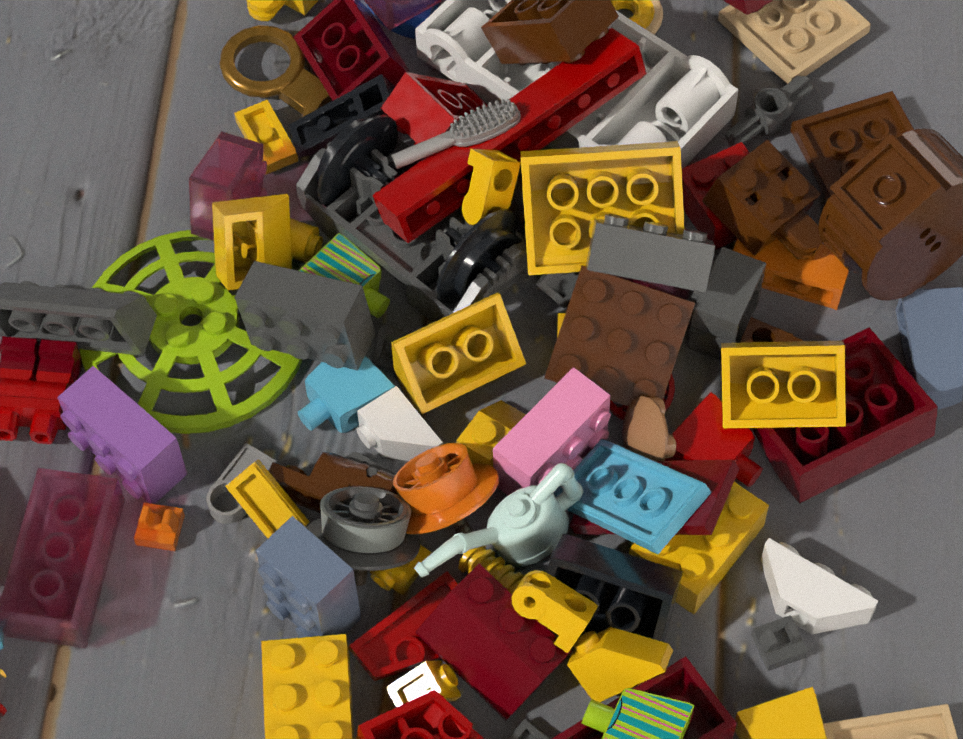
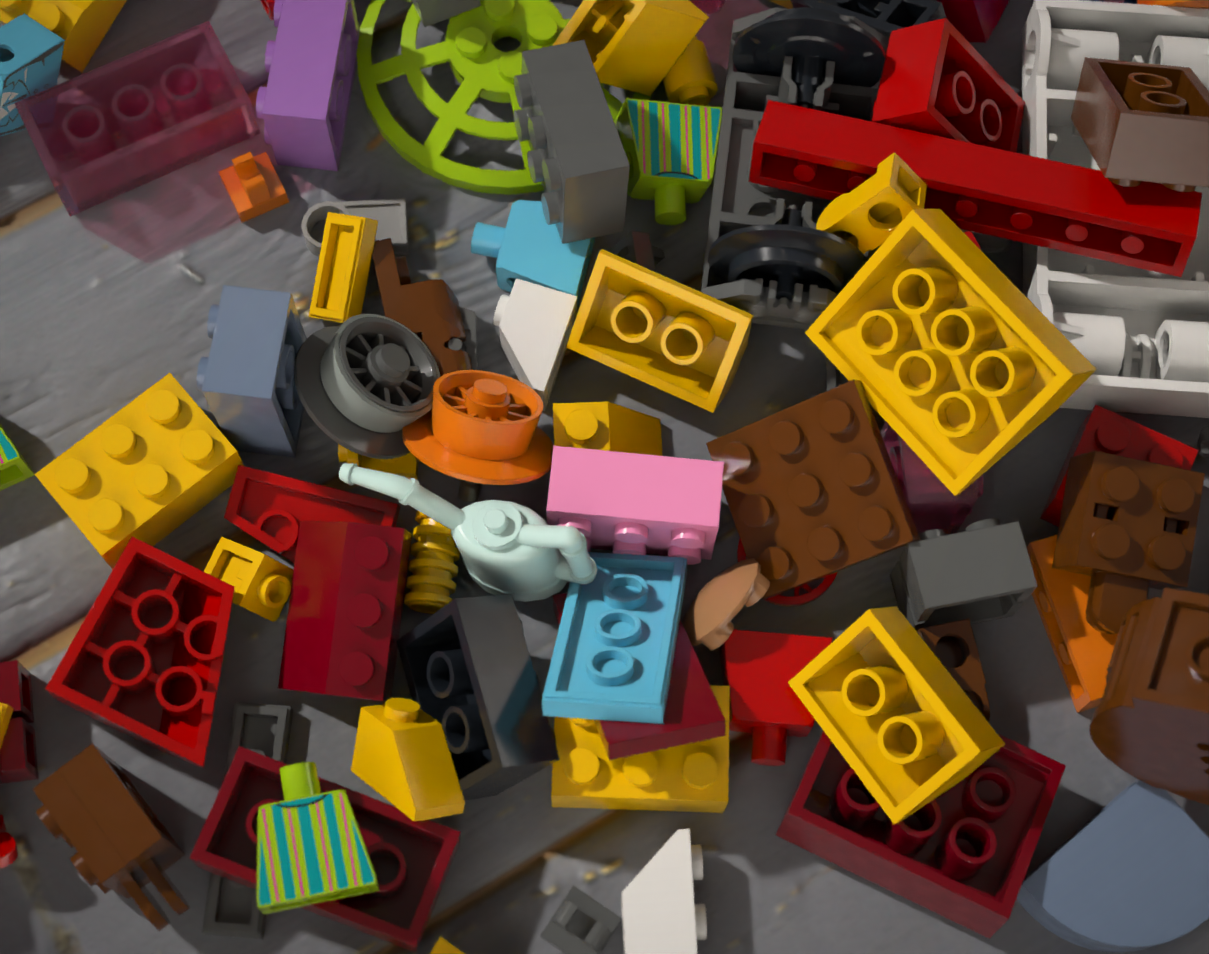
camera: 50 degrees right, 10 degrees up
light grey piece [391,99,521,169] -> none
yellow leg [512,570,599,653] -> none
dark grey brick [586,214,715,293] -> none

